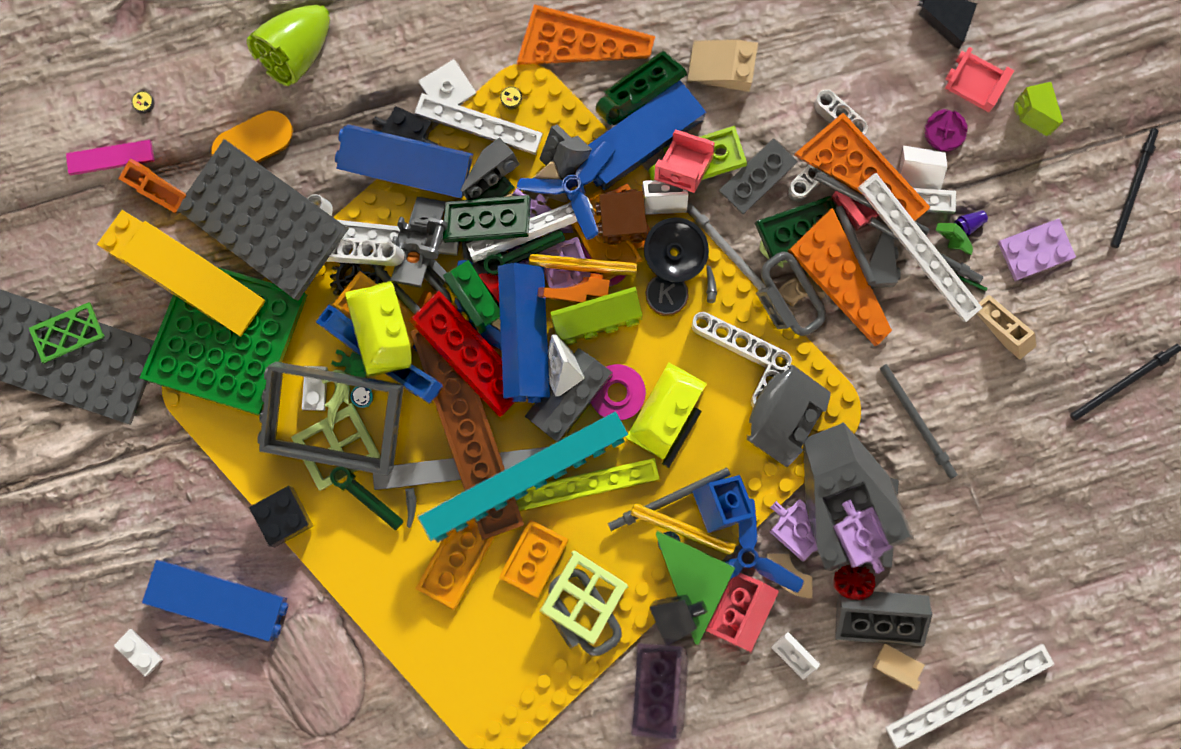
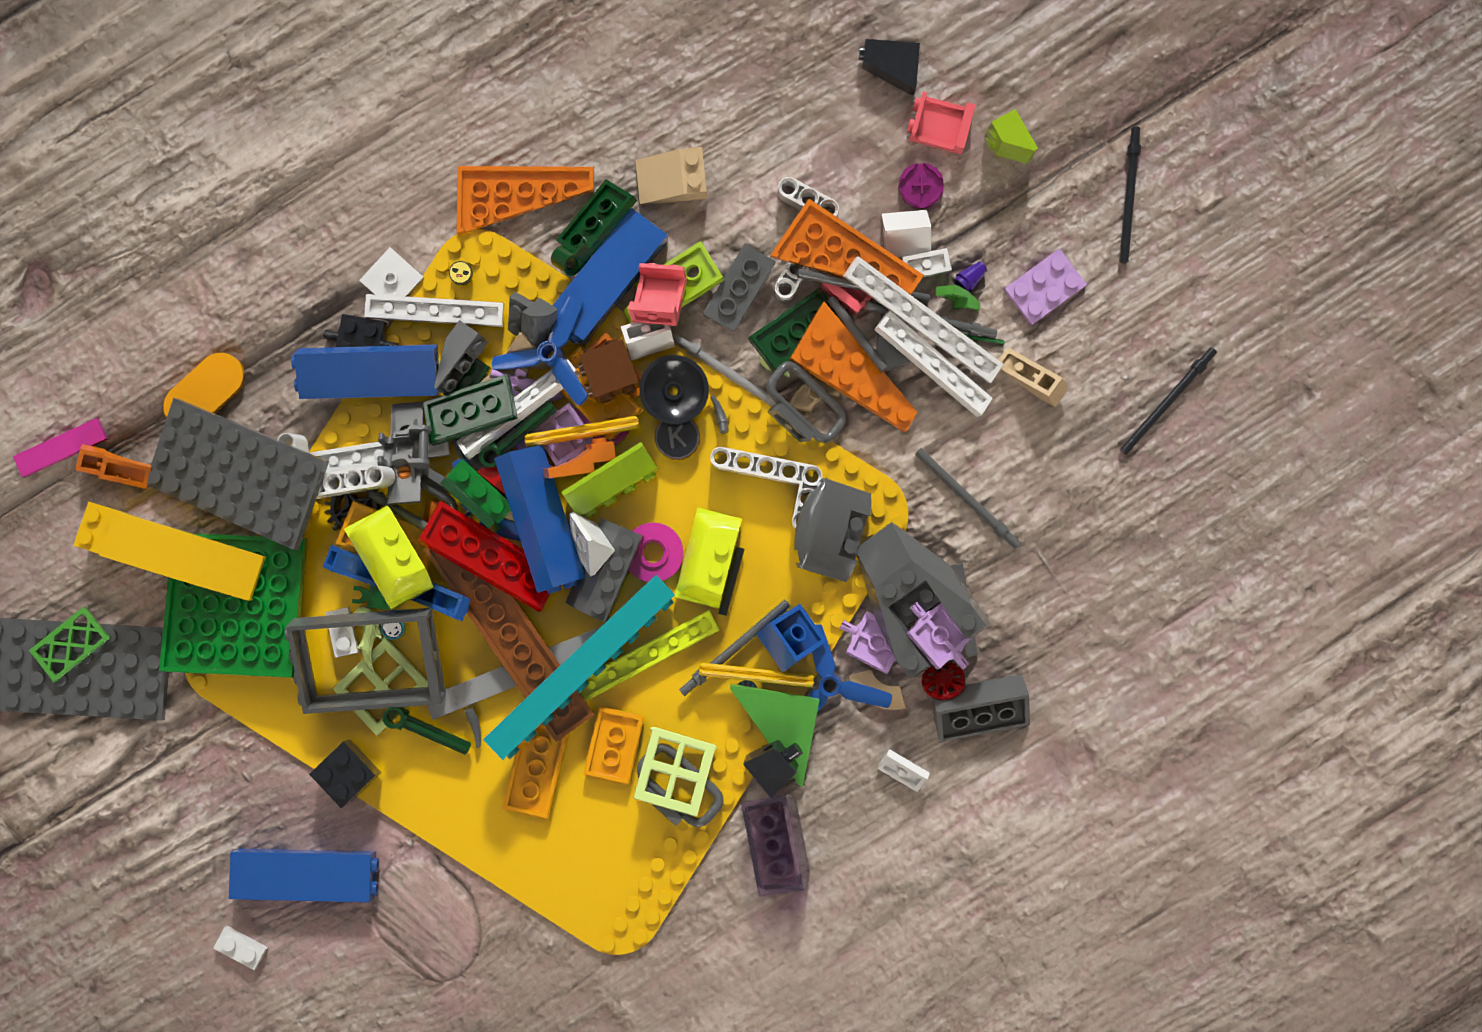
camera: 10 degrees left, 5 degrees up
tile [132,91,155,114] -> none
lime cylinder [246,5,330,86] -> none
coral slope [705,573,779,652] -> none
tan panel [873,643,925,690] -> none
white plate [885,644,1054,749] -> none
none -> white plate [874,310,992,417]

